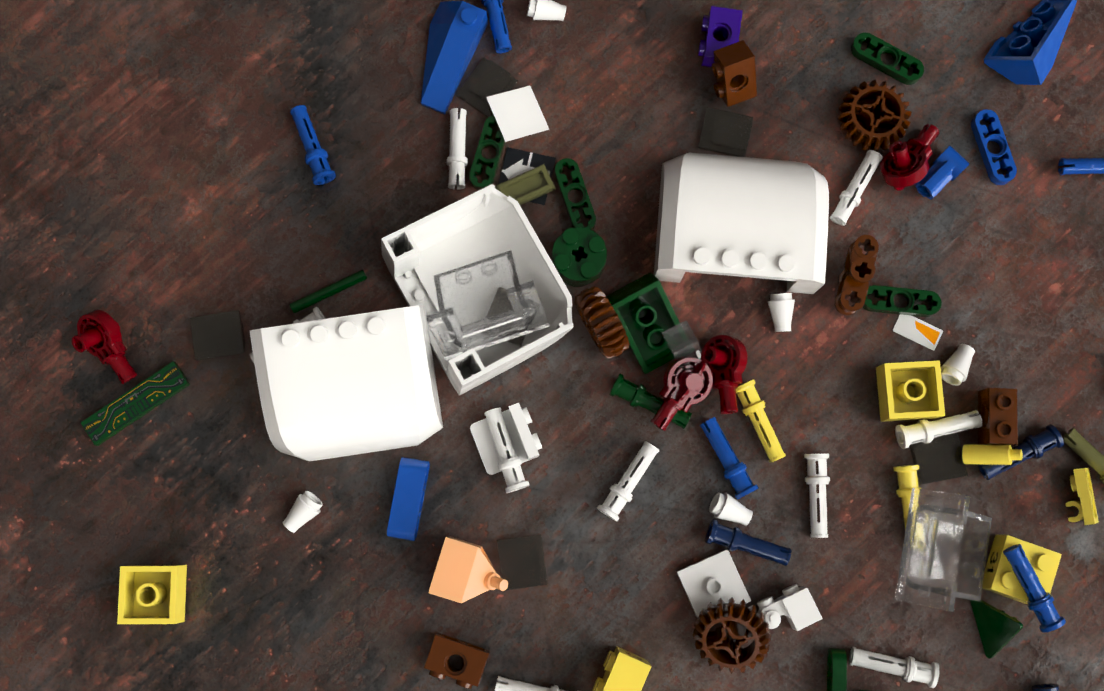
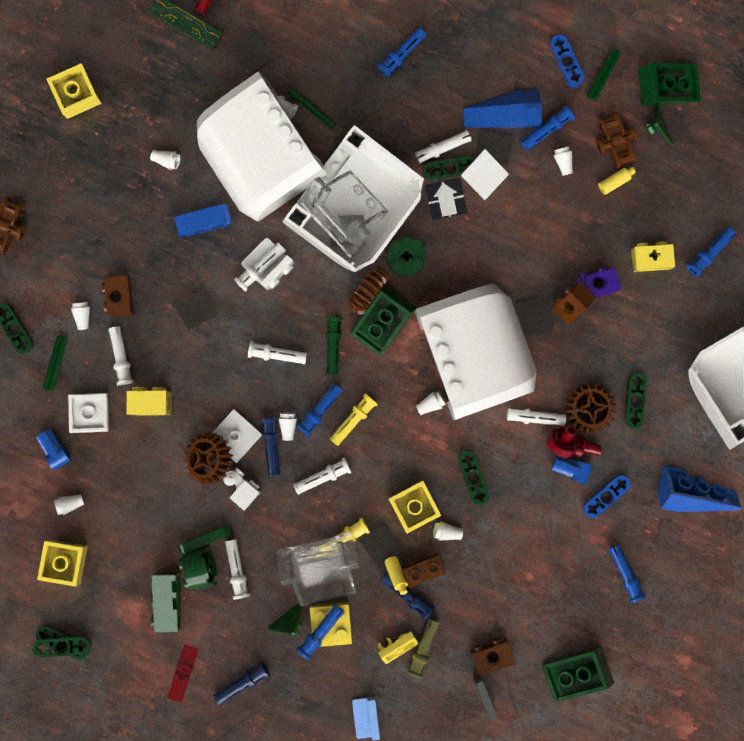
camera: 60 degrees right, 5 degrees up
light nougat piece [428,536,508,603] -> none
olive tile [496,164,555,206] -> none
dark green beam [555,158,596,230] -> none
dark red pin [650,357,713,431] -> none
clear panel [662,321,702,368] -> none
dark red pin [701,335,747,414] -> none
reddish brown axle [834,235,879,315] -> none
white sticker [893,314,943,351] -> none
white pin [895,410,982,449] -> none

